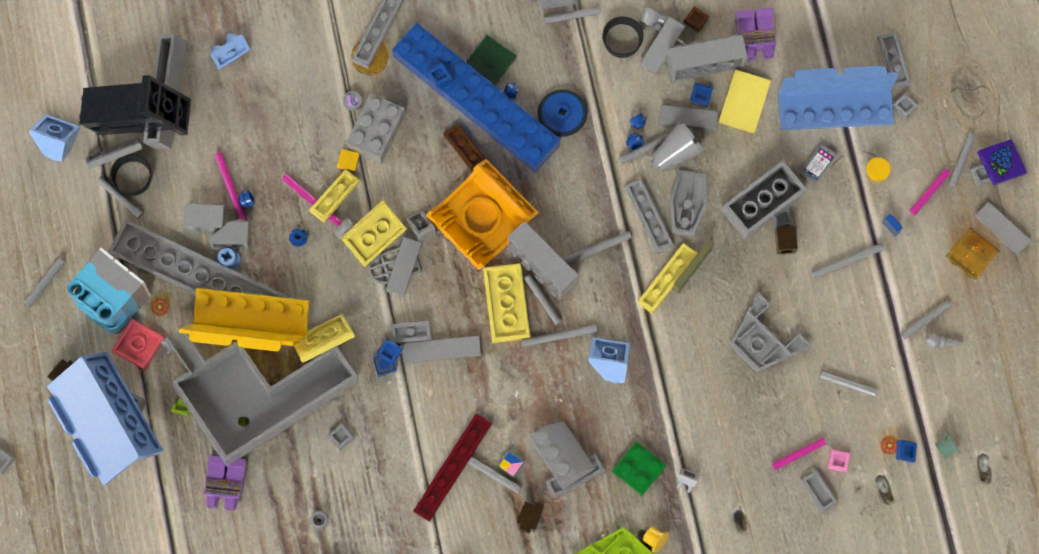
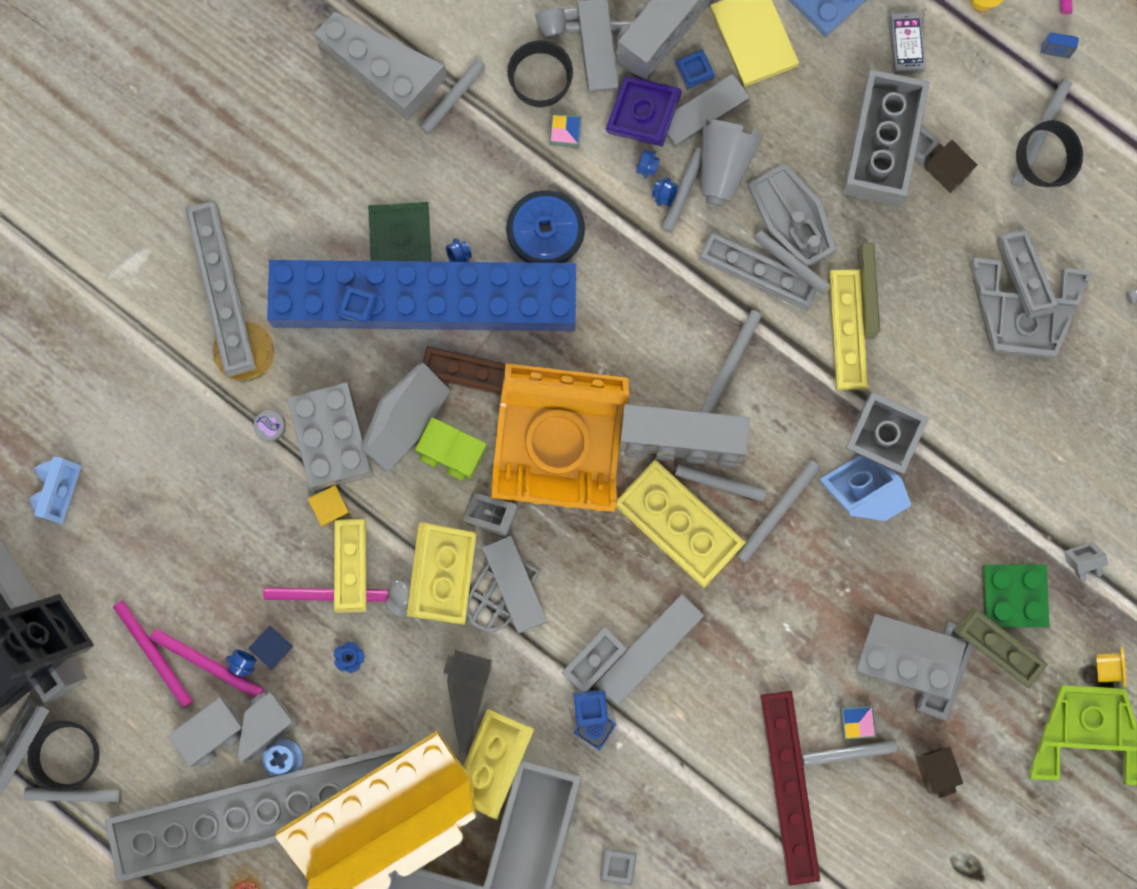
camera: 40 degrees left, 5 degrees up
none -> dark pink bar [113,600,194,709]
none -> dark blue tile [248,625,294,670]
none -> light grey piece [360,362,451,472]
none -> lime brick [415,417,488,482]
none -> clear smoke slope [443,650,493,753]
none -> tile [549,114,582,148]
none -> dark purple tile [605,75,682,147]
none -> light grey bar [755,230,831,295]
none -> light grey slope [846,392,929,475]
none -> olive tile [954,607,1048,689]
none -> light grey tile [996,230,1059,319]
none -> black tyre [1016,120,1083,187]

